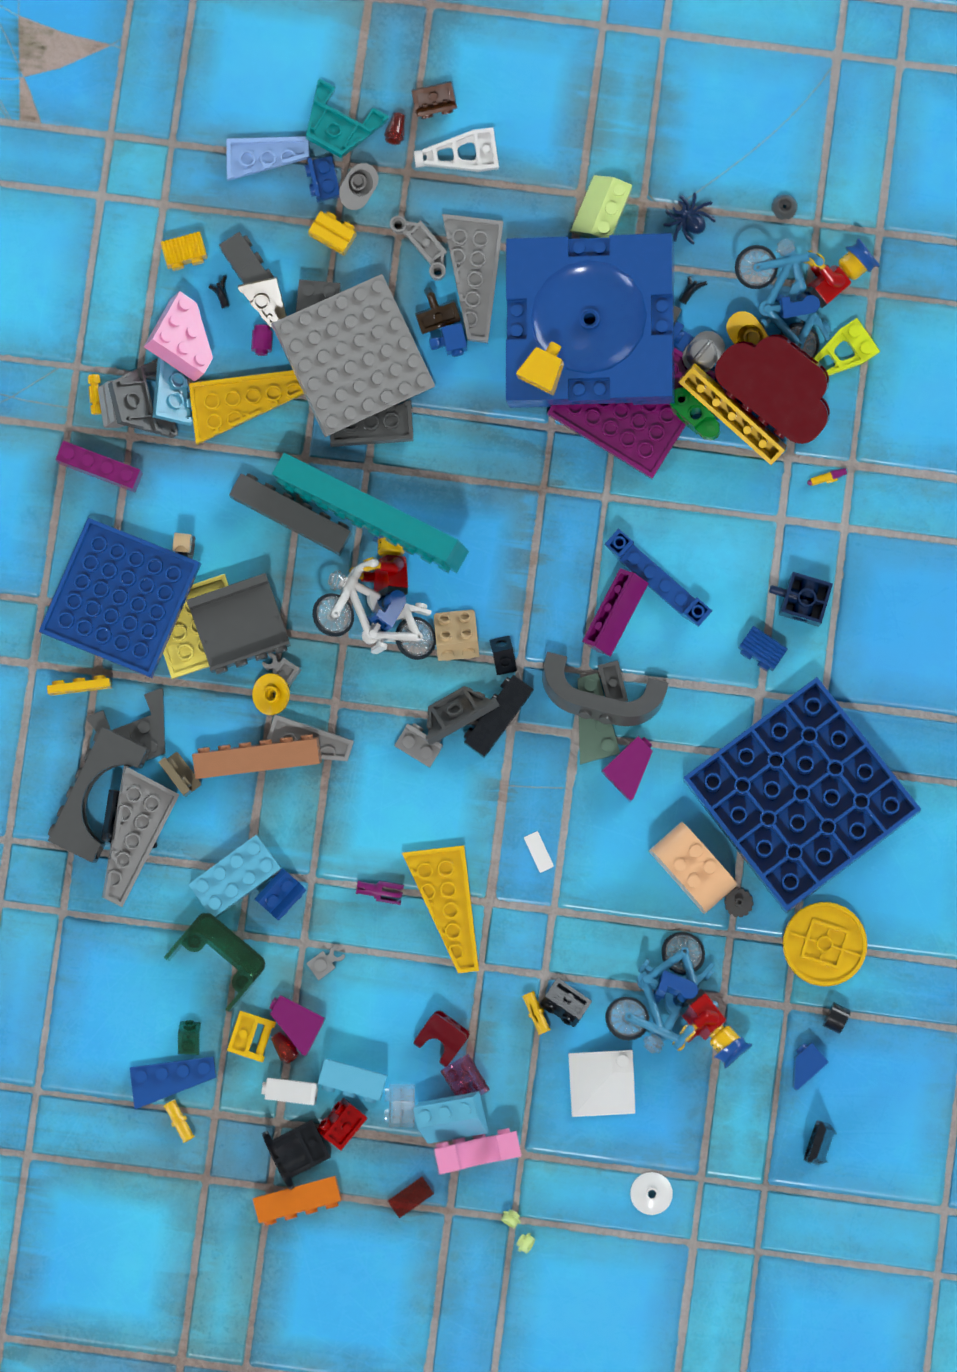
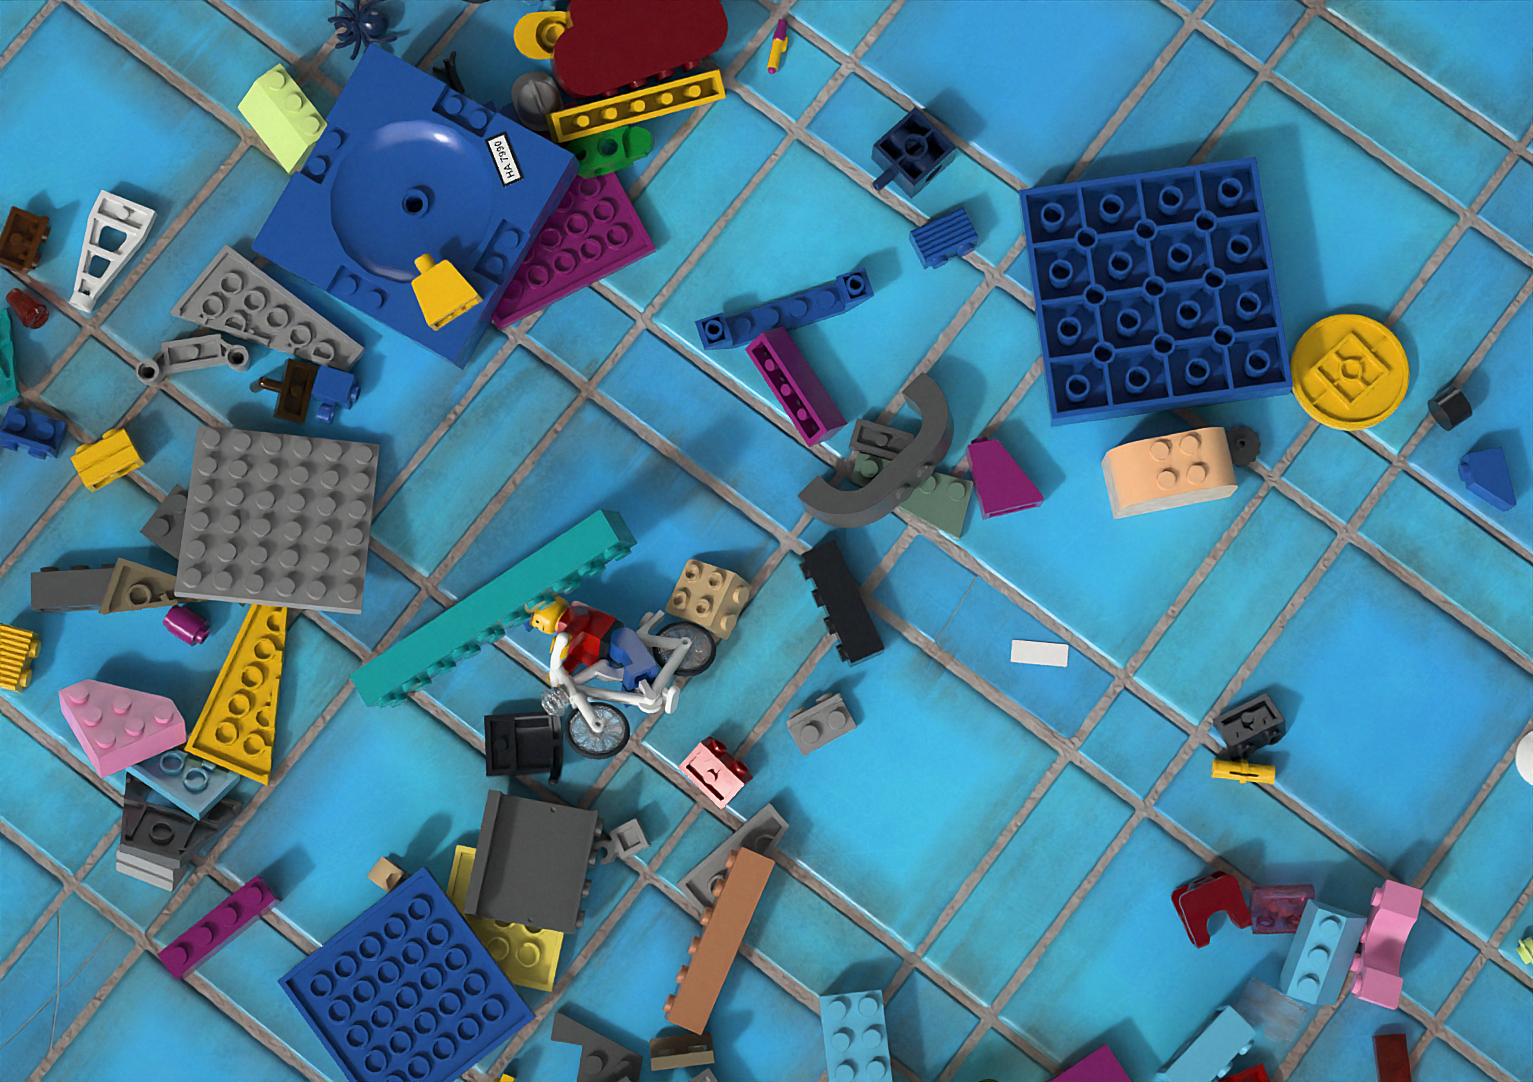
camera: 65 degrees left, 5 degrees down
yellow axle [88,374,102,415] -> none
black bar [209,276,229,309] -> none
dark grey brick [229,473,351,556] -> none
yellow dish [252,673,290,715] -> none
blue bracket [255,868,306,920] -> none
light grey plate [306,945,345,980] -> none
dark grey wing [330,400,413,447] -> none
light grey piece [339,163,378,210] -> none
magenta arm [356,881,404,905] -> none
yellow wing [402,845,479,973] -> none
dark grey wing [426,686,500,746] -> none
black bracket [489,636,517,675] -> none
yellowish green plate [501,1209,521,1229] -> none
white slope [568,1050,635,1117] -> none
piece [605,932,752,1068] -> none
none -> black piece [484,693,564,785]
none -> sticker [485,132,524,187]
none -> bracket [678,736,753,810]

